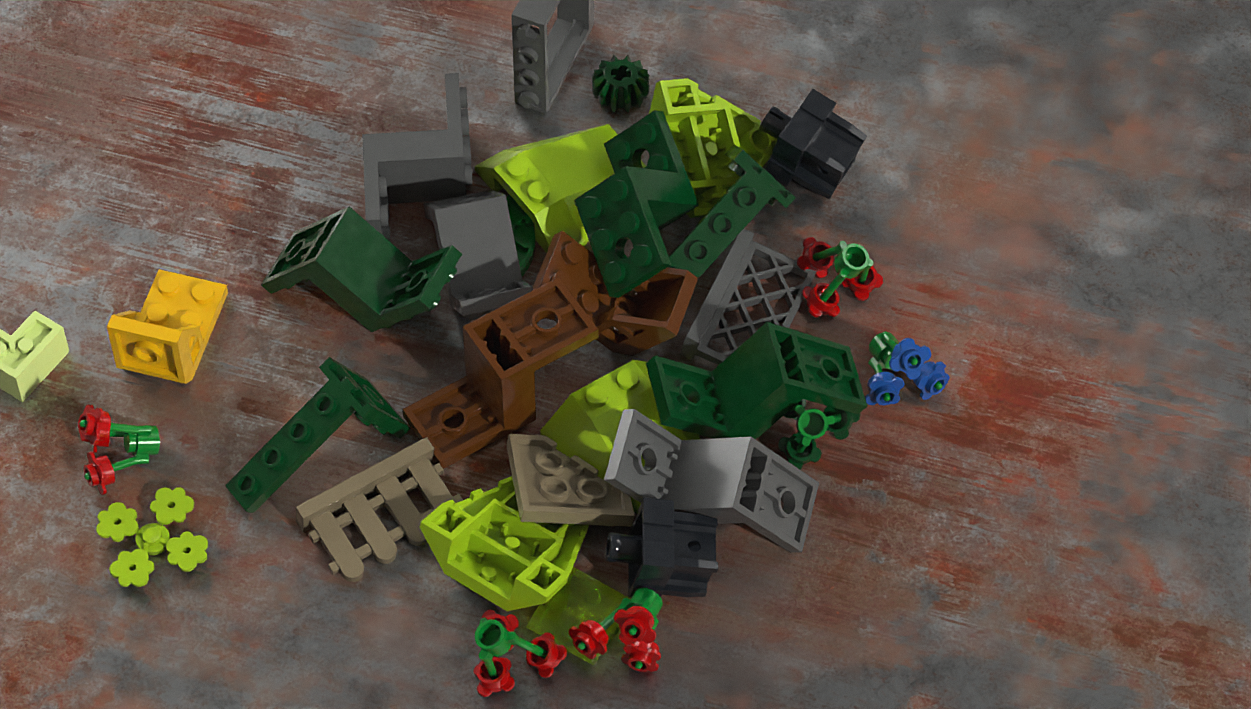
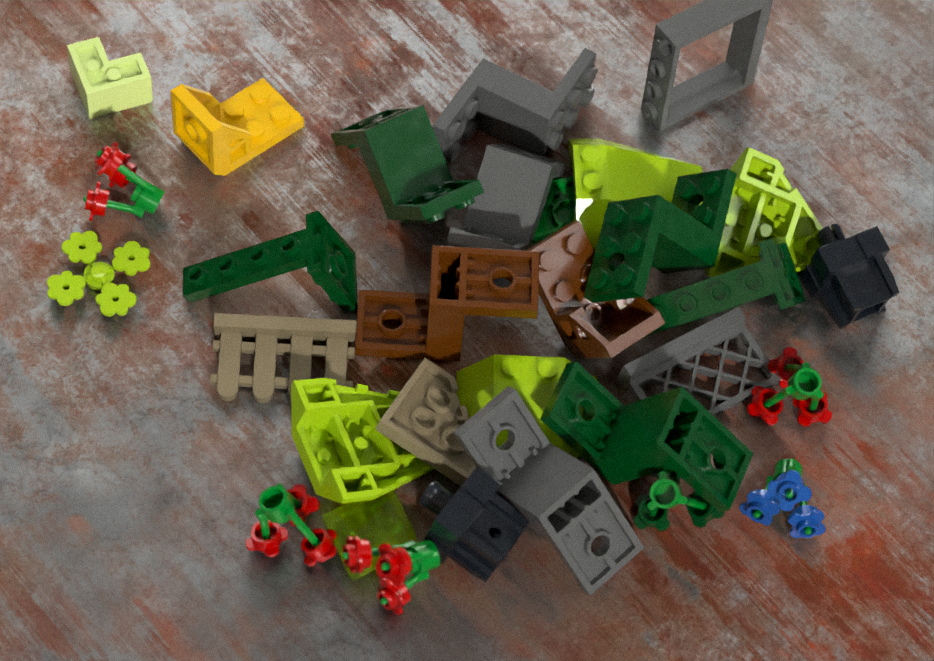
camera: 30 degrees right, 0 degrees up
dark green gear [592,55,650,113] -> none

